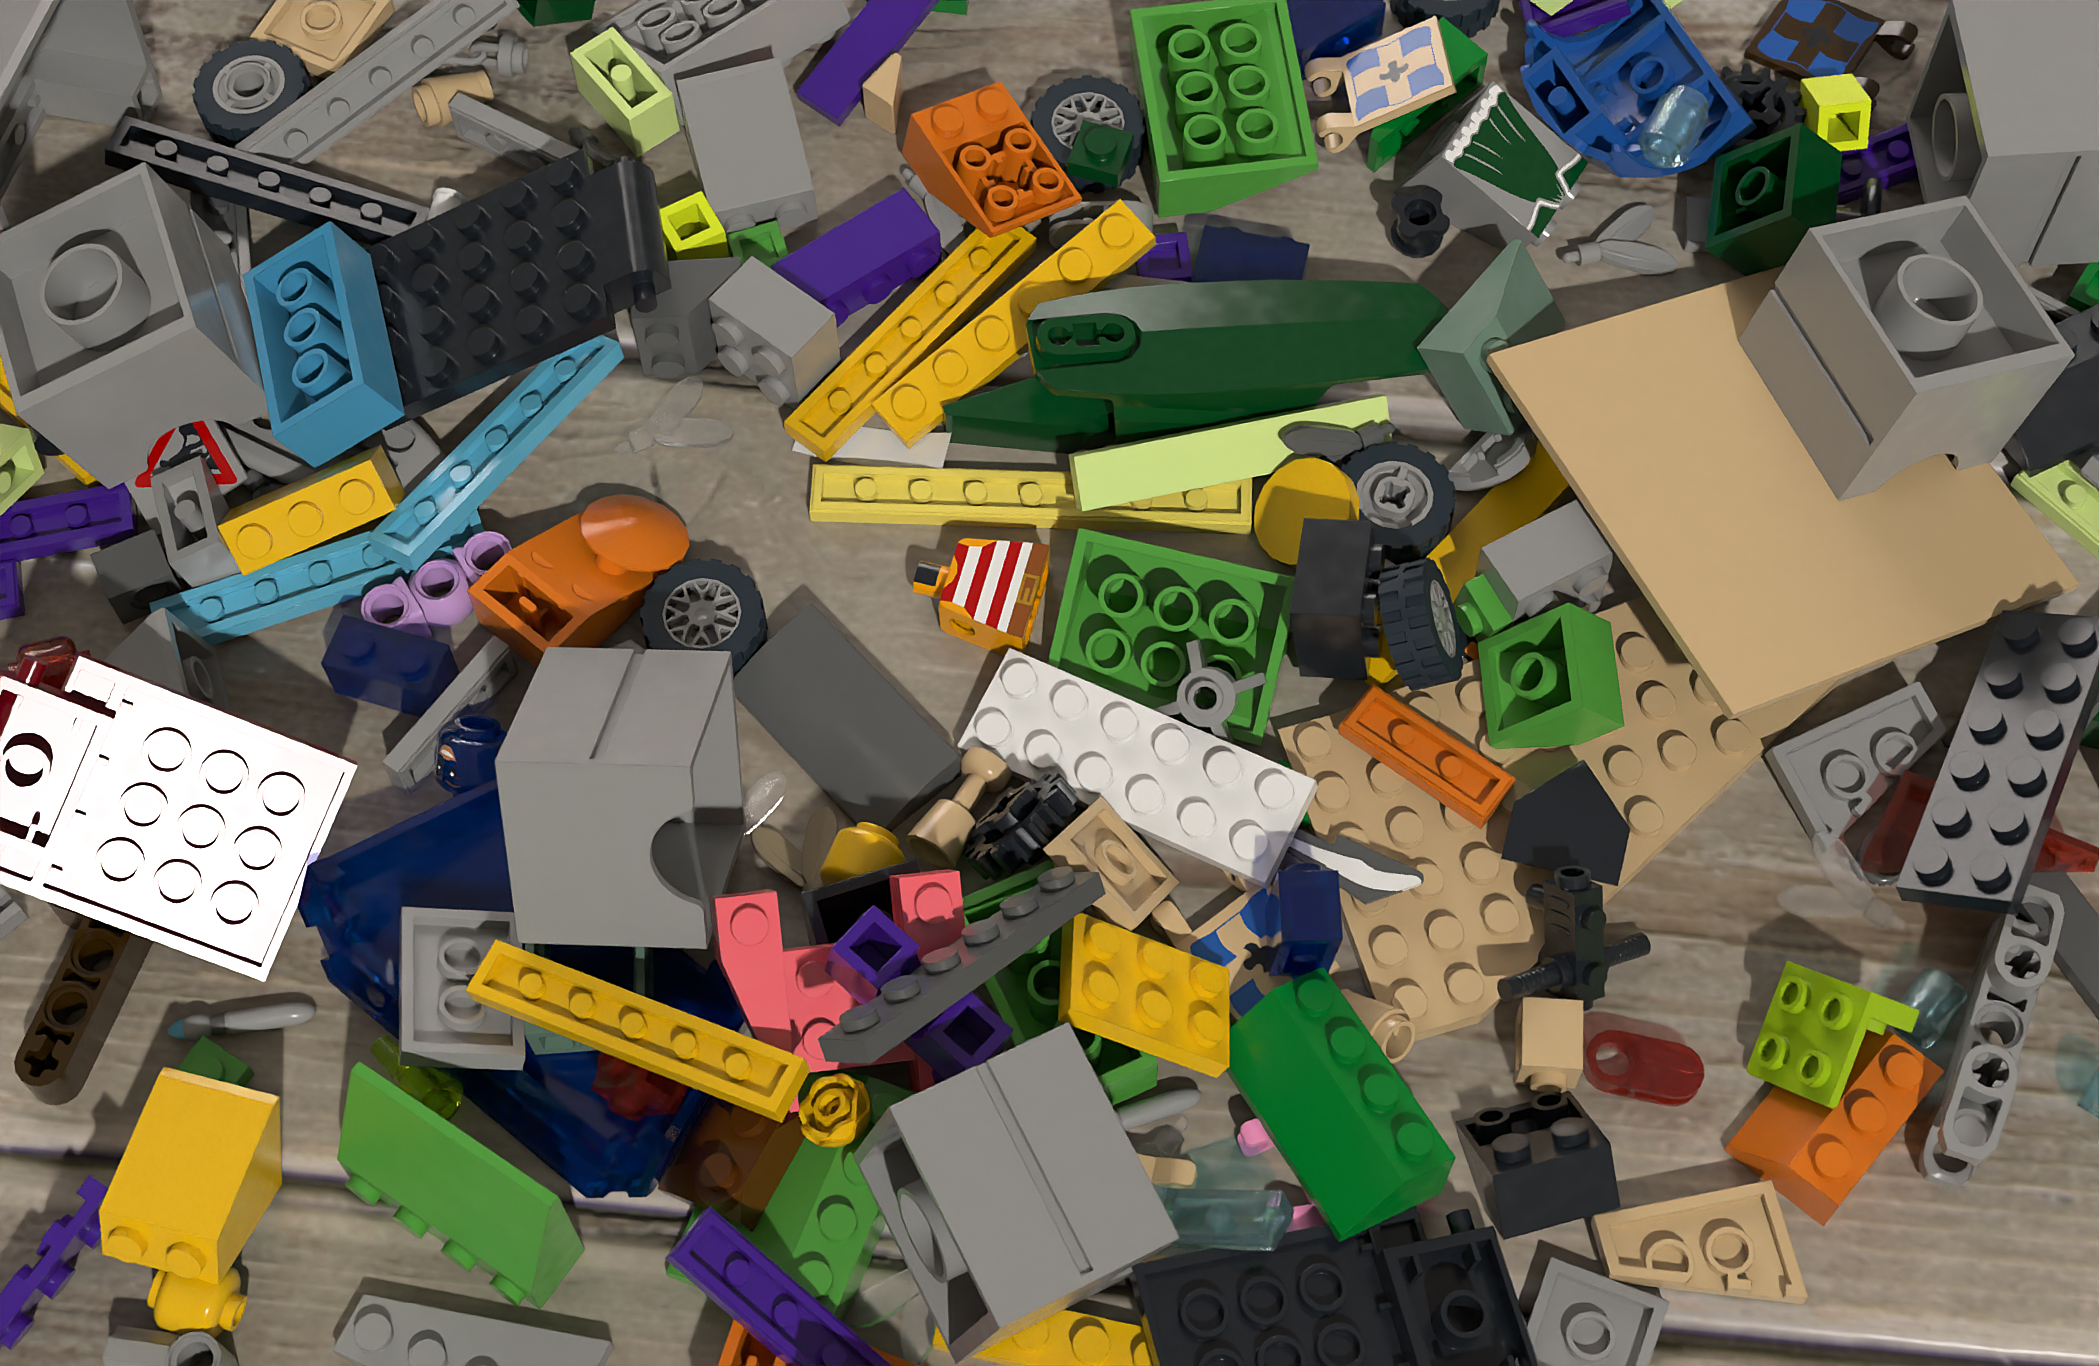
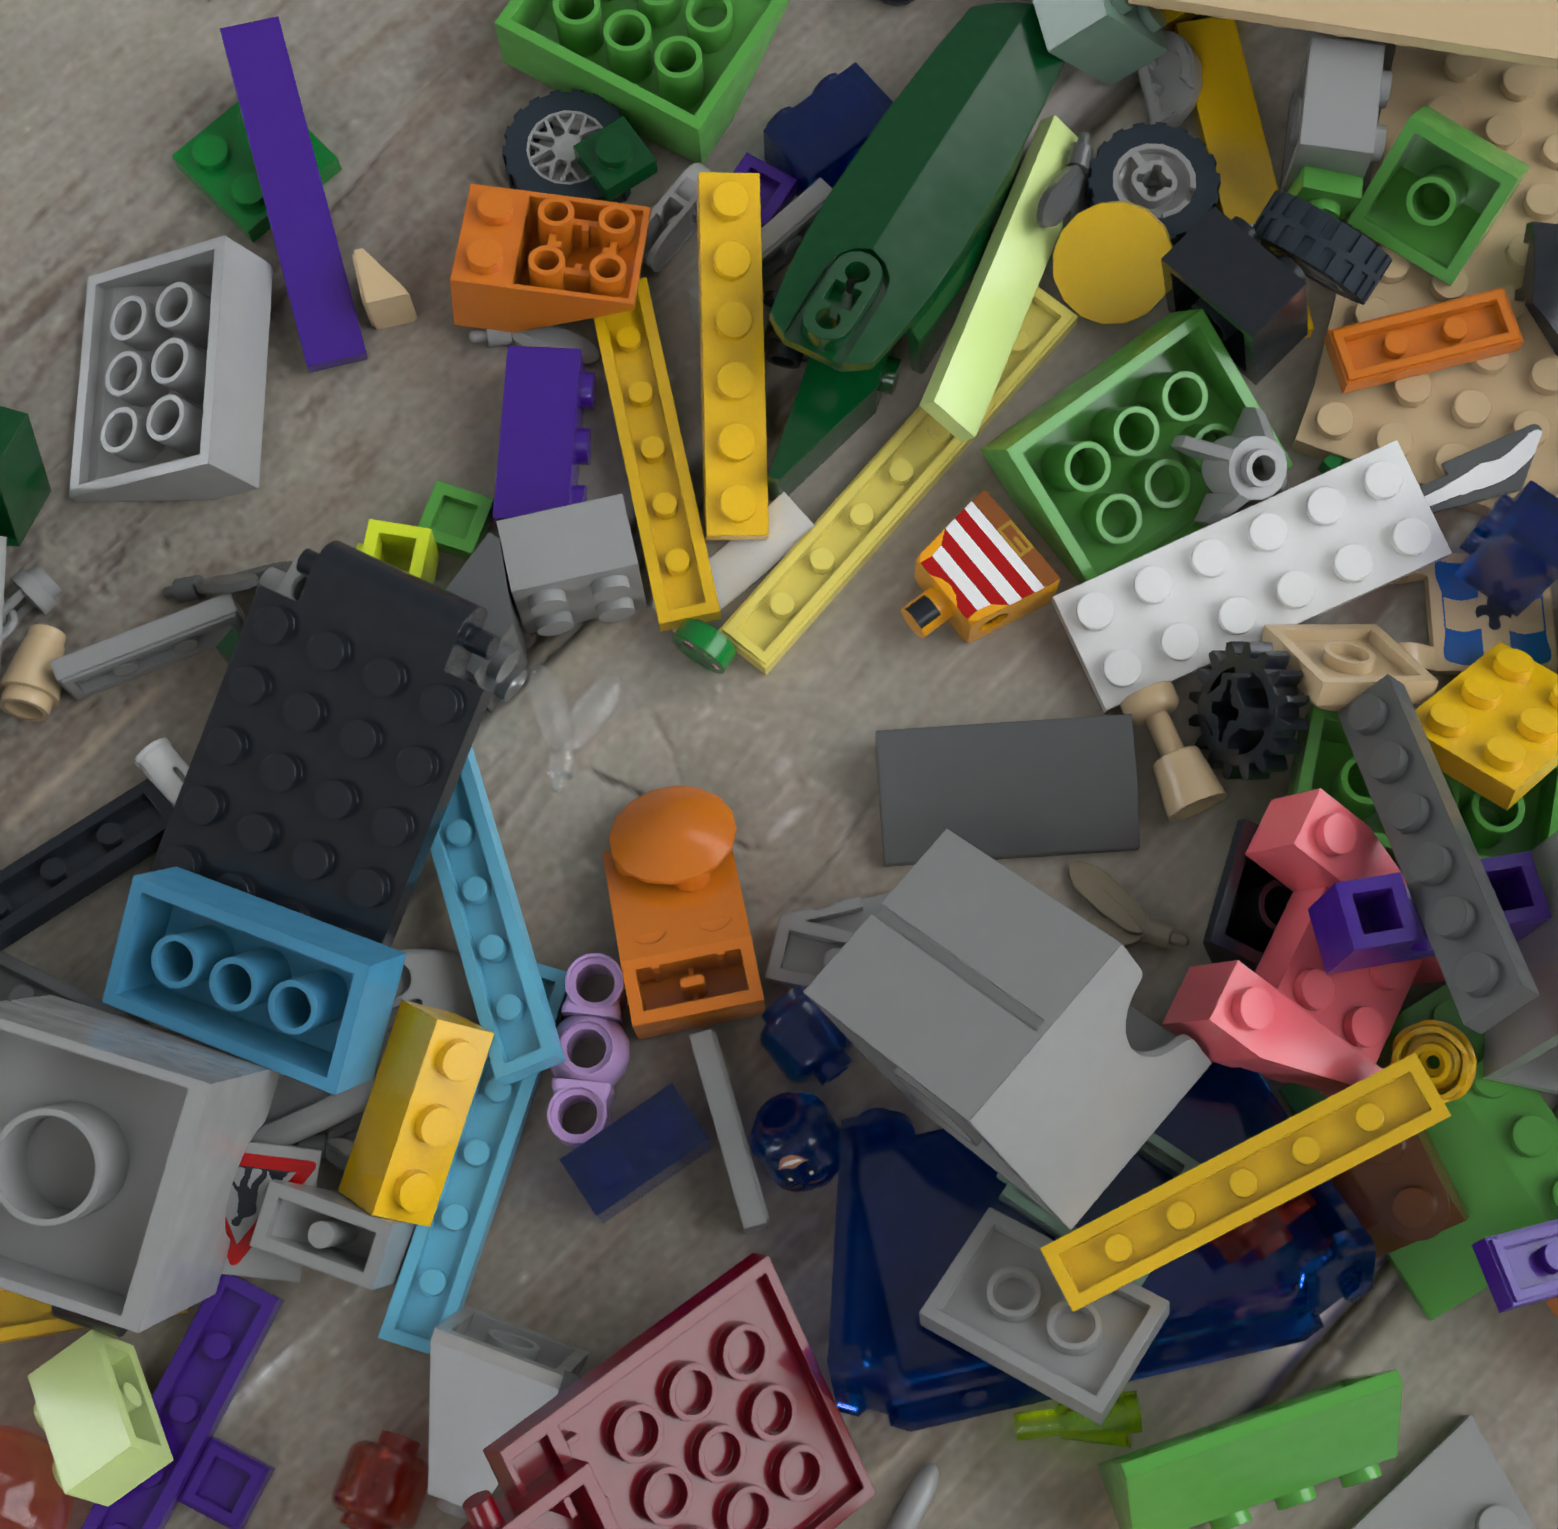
camera: 50 degrees left, 10 degrees up
dark grey brick [90,529,183,625] -> none
yellowish green brick [570,26,680,157] -> none
wheel [640,558,768,678] -> none
light grey slope [676,57,818,239] -> none
yellow head [819,822,906,885] -> none
none -> green tile [672,618,736,674]

